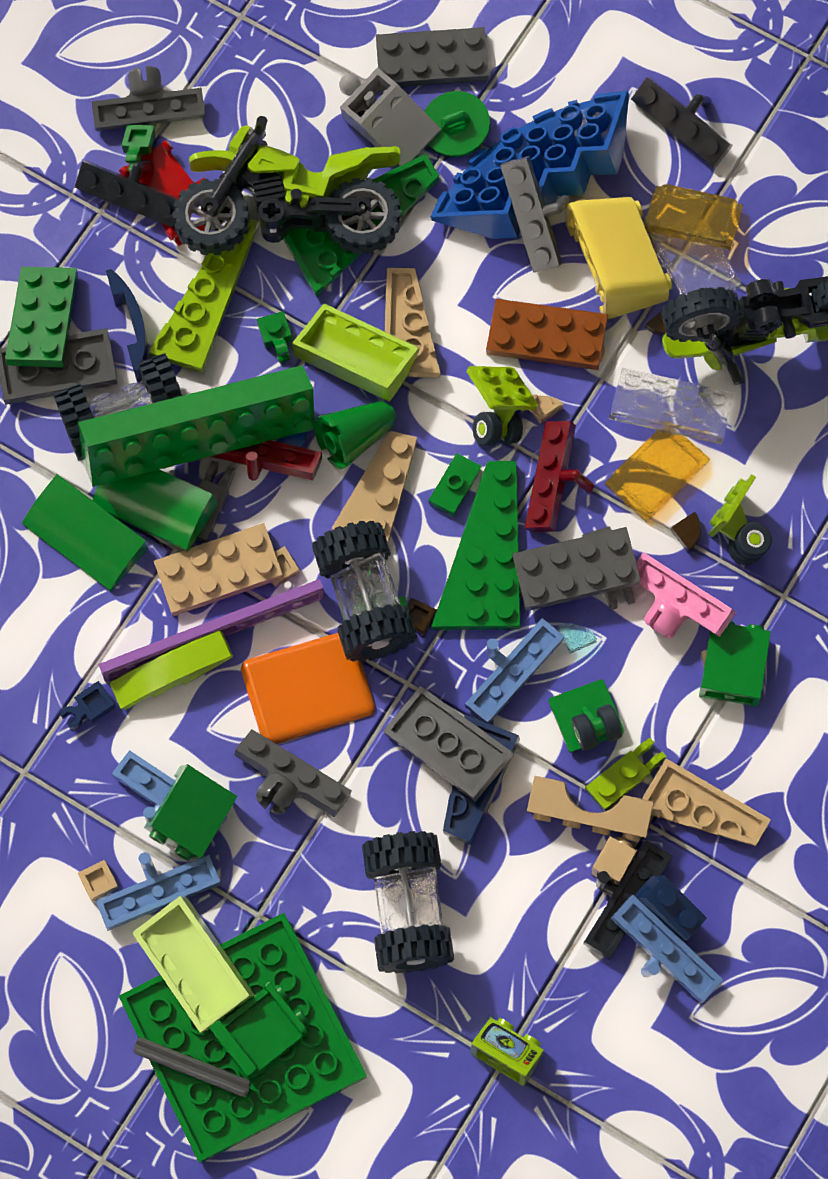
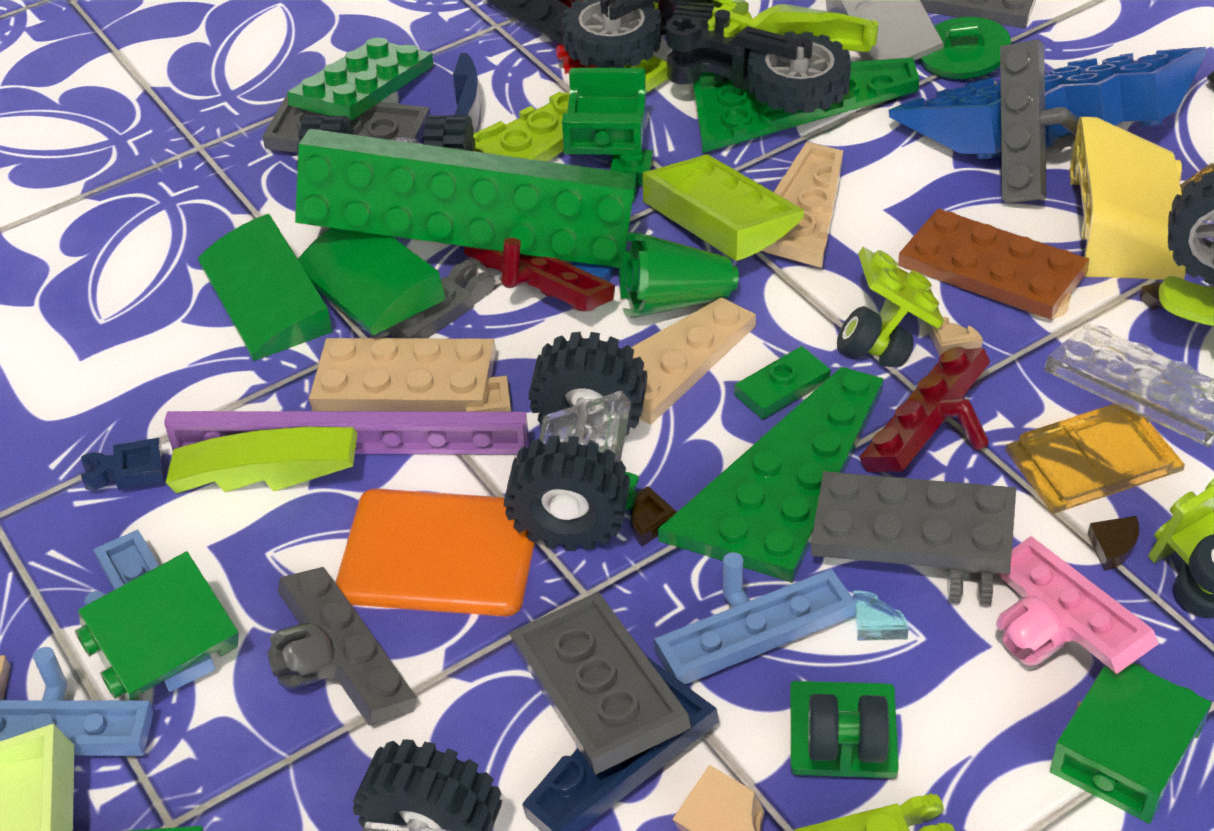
camera: 25 degrees right, 25 degrees down
none -> green panel [562,68,646,155]

